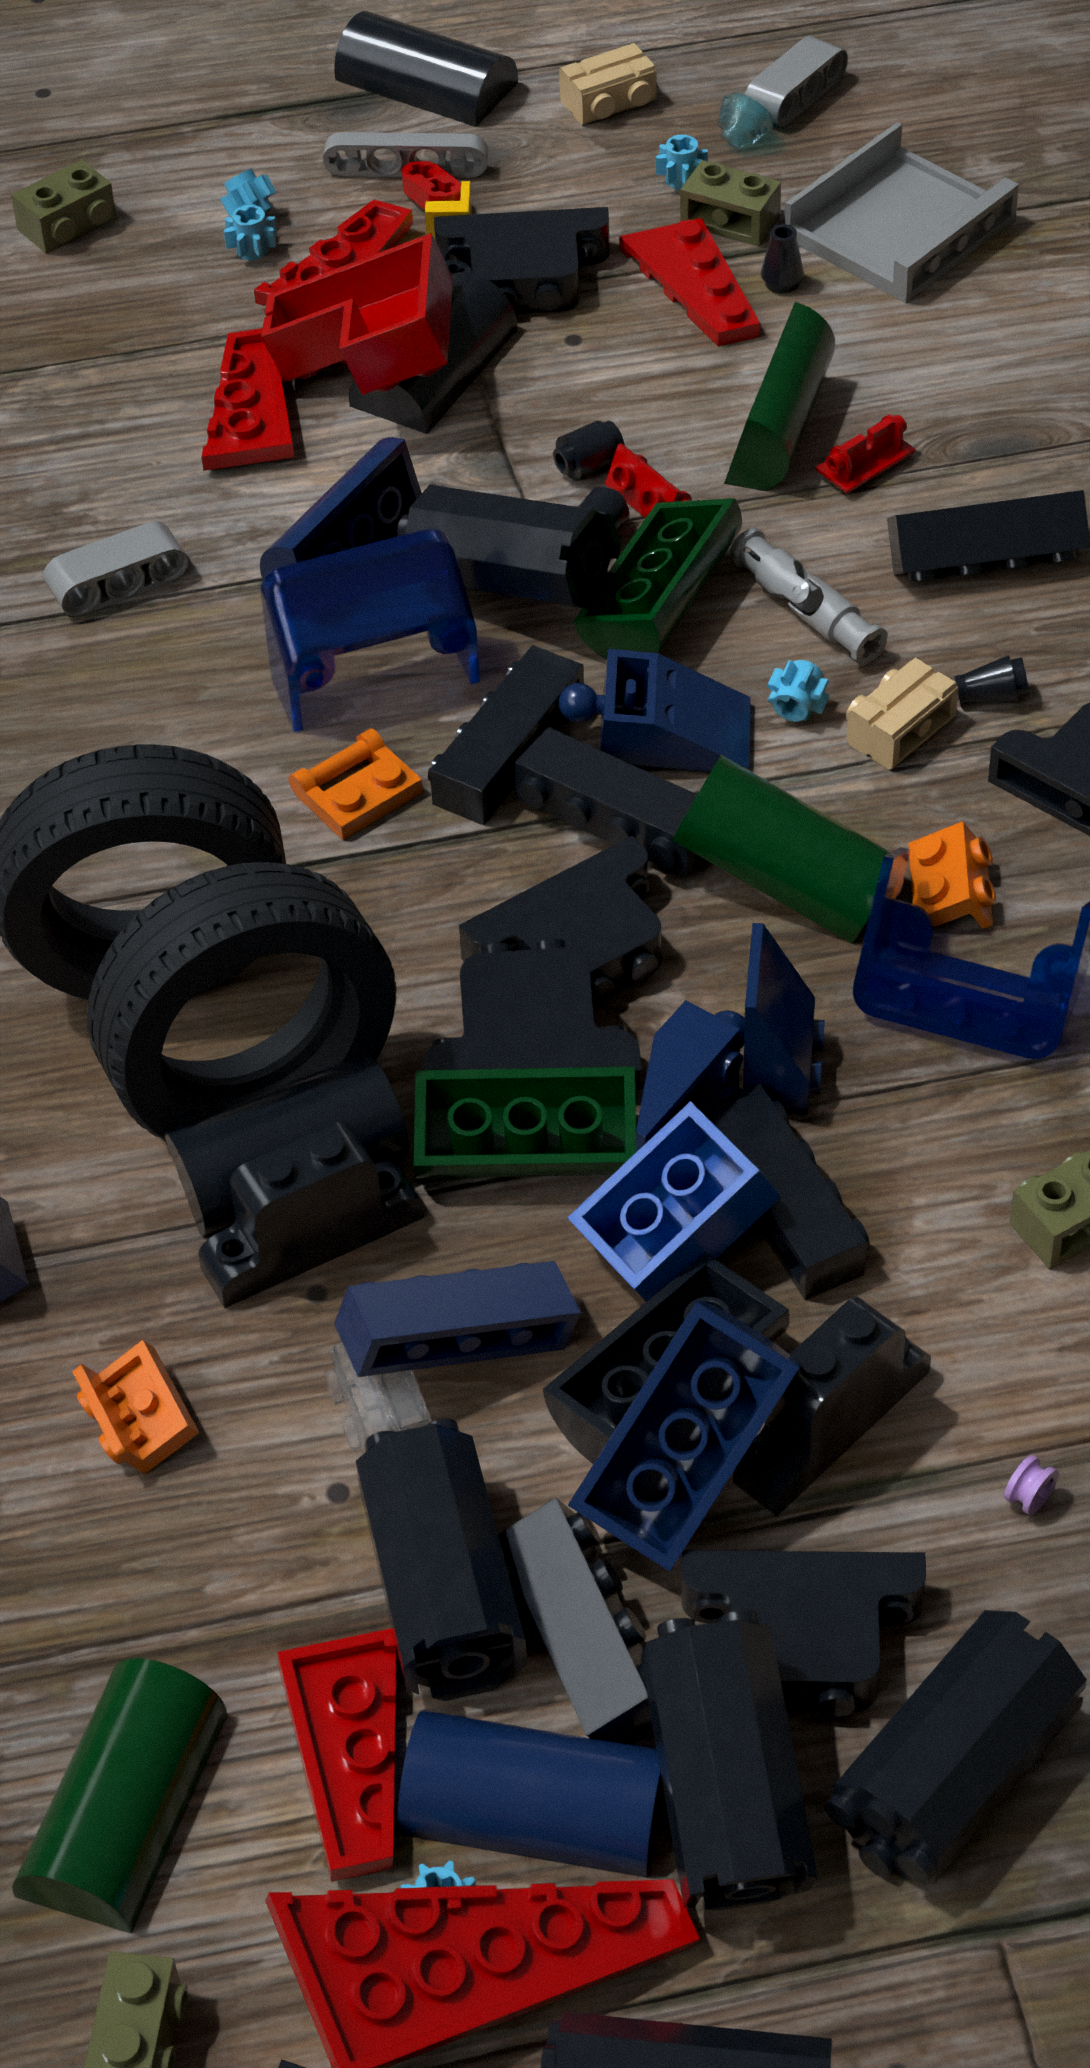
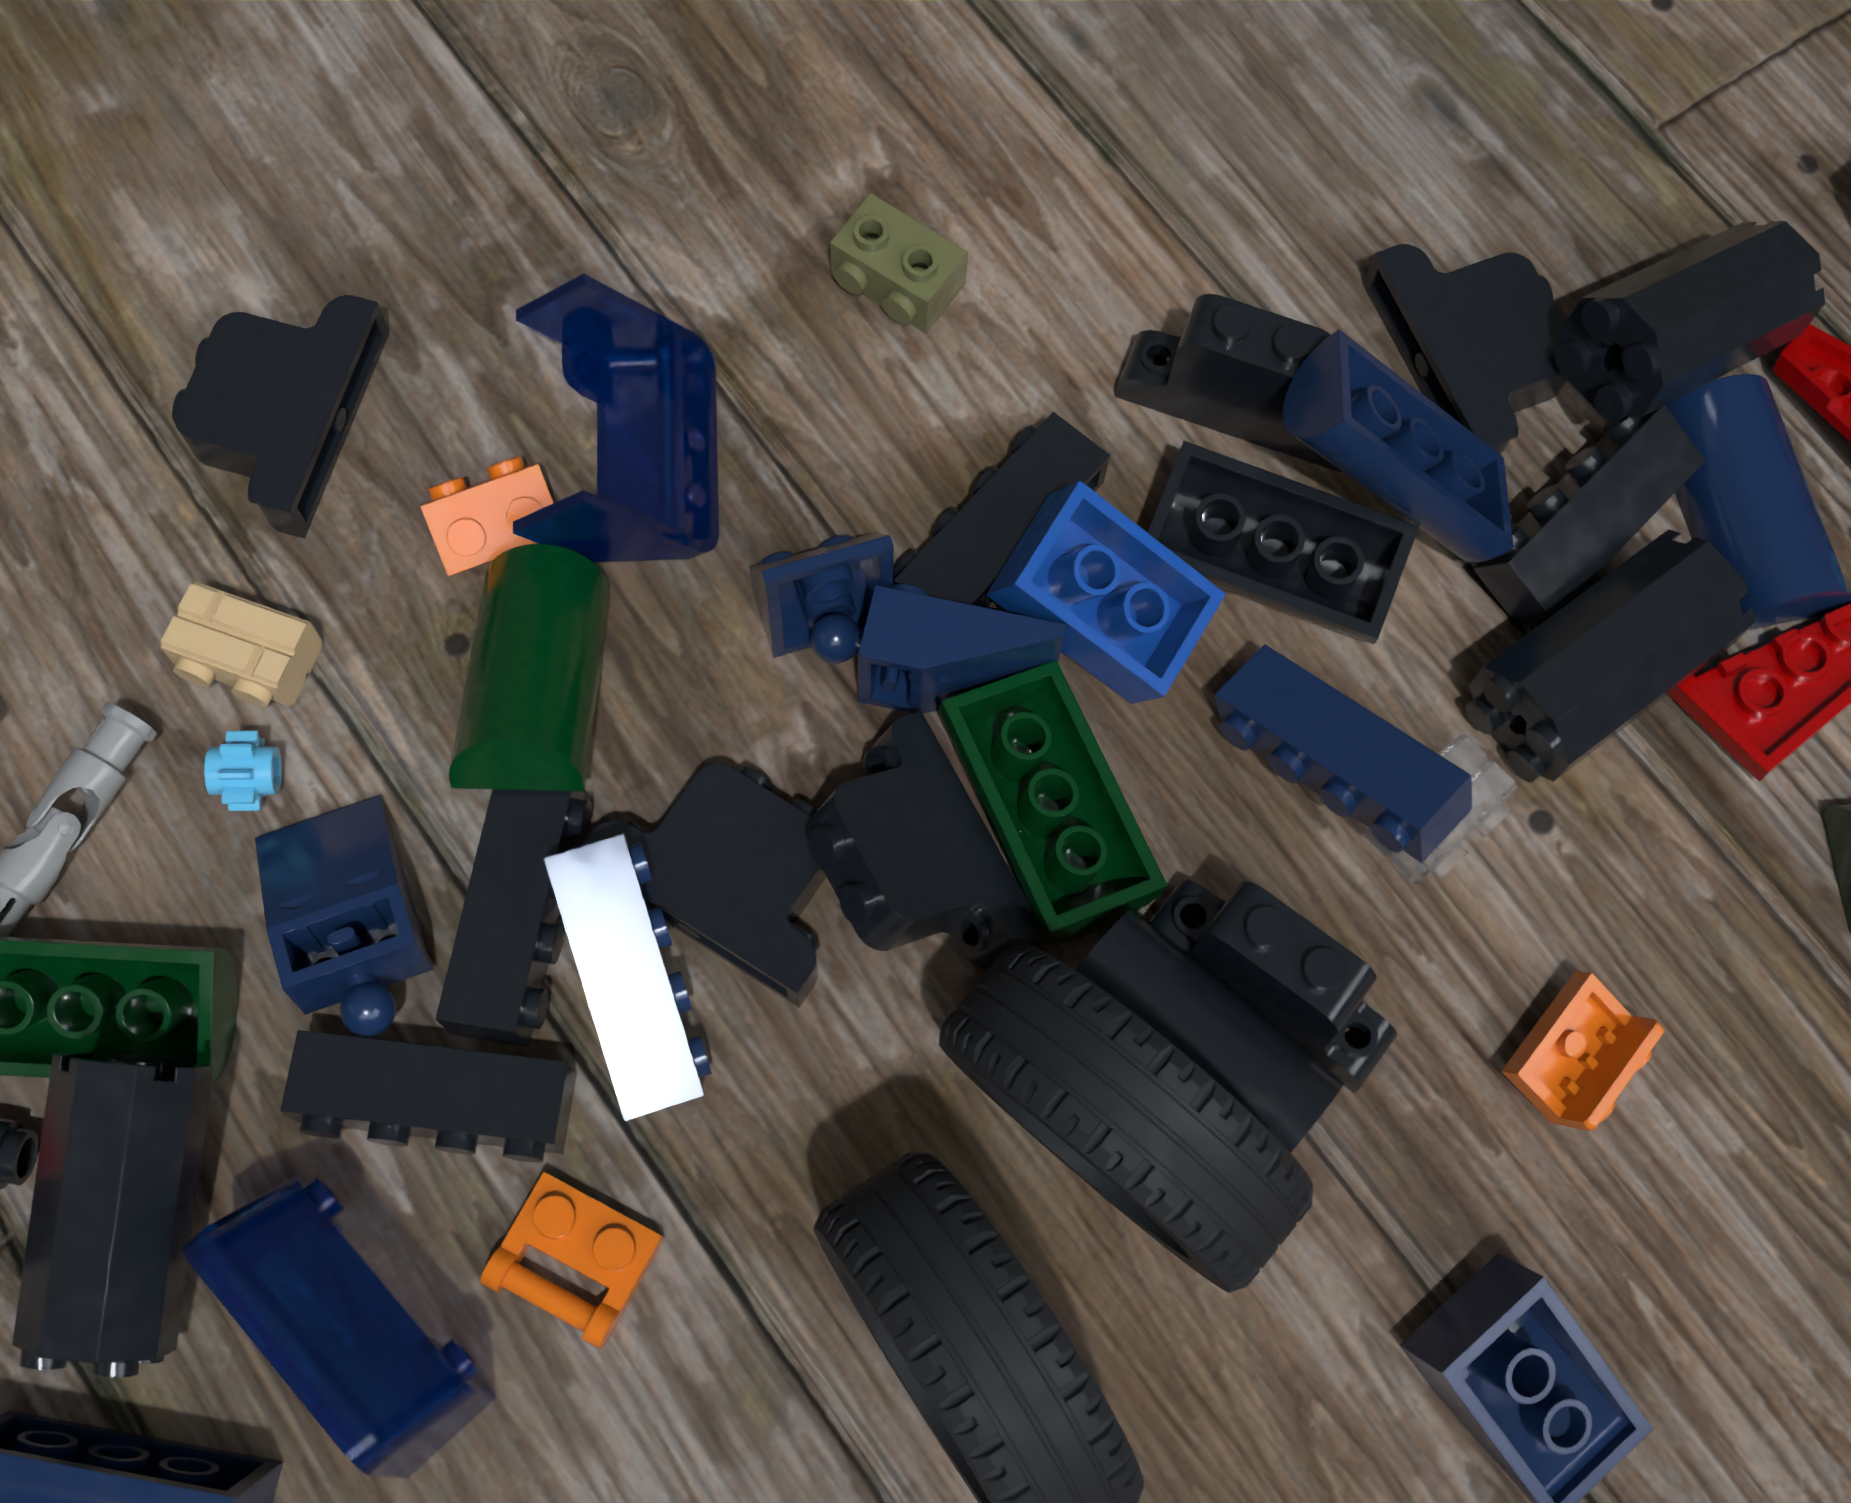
camera: 120 degrees left, 20 degrees up
black brick [824,1610,1087,1885] -> none
black cone [954,655,1029,705] -> none
lavender bush [1004,1455,1059,1516] -> none
none -> brick [544,832,712,1121]

